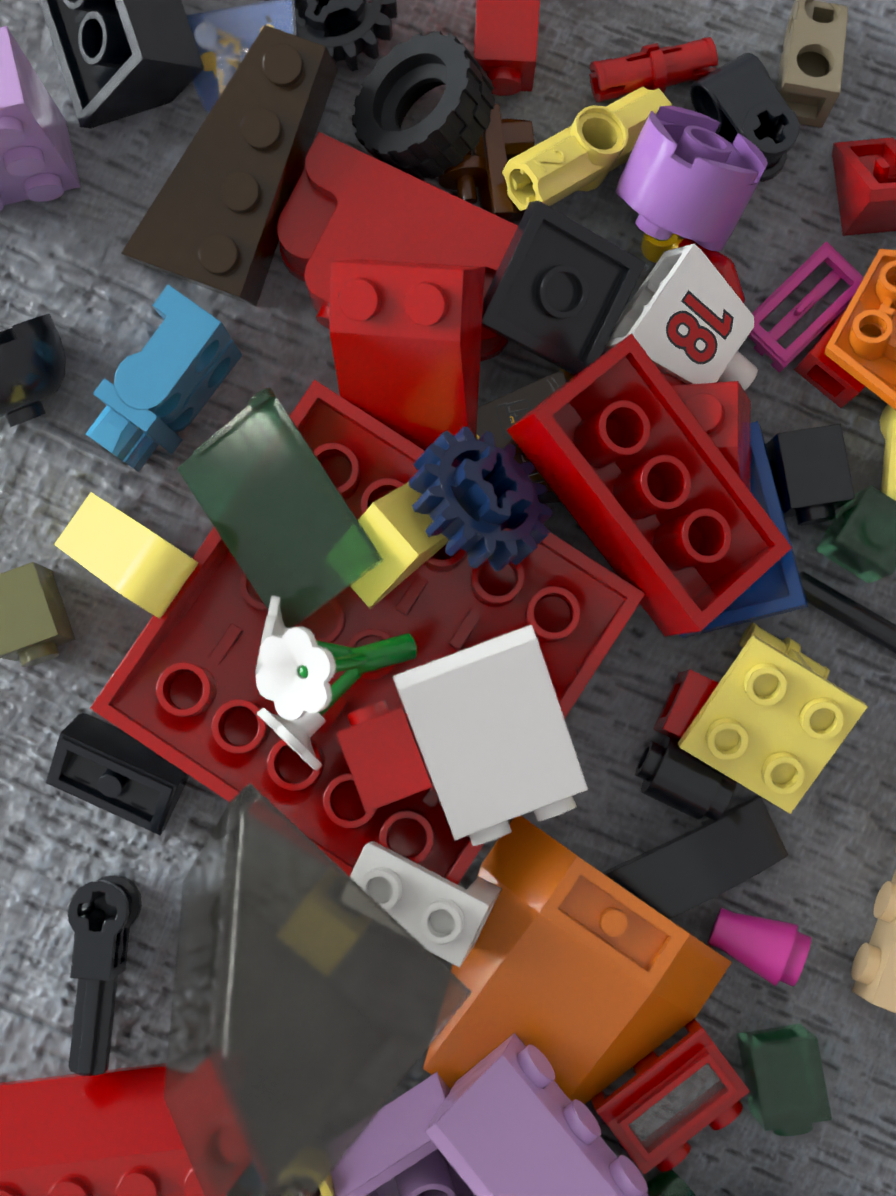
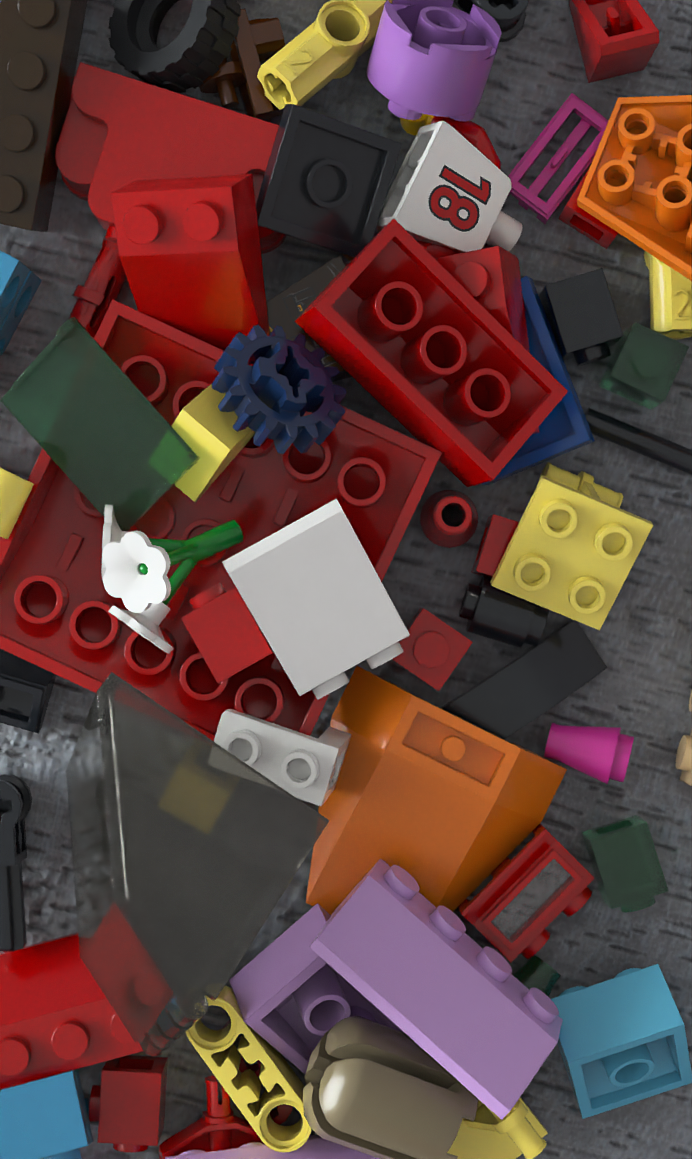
camera: 15 degrees left, 5 degrees up
none -> red pin [54,239,127,360]
none -> red brick [392,608,473,691]
none -> red cone [420,490,478,548]

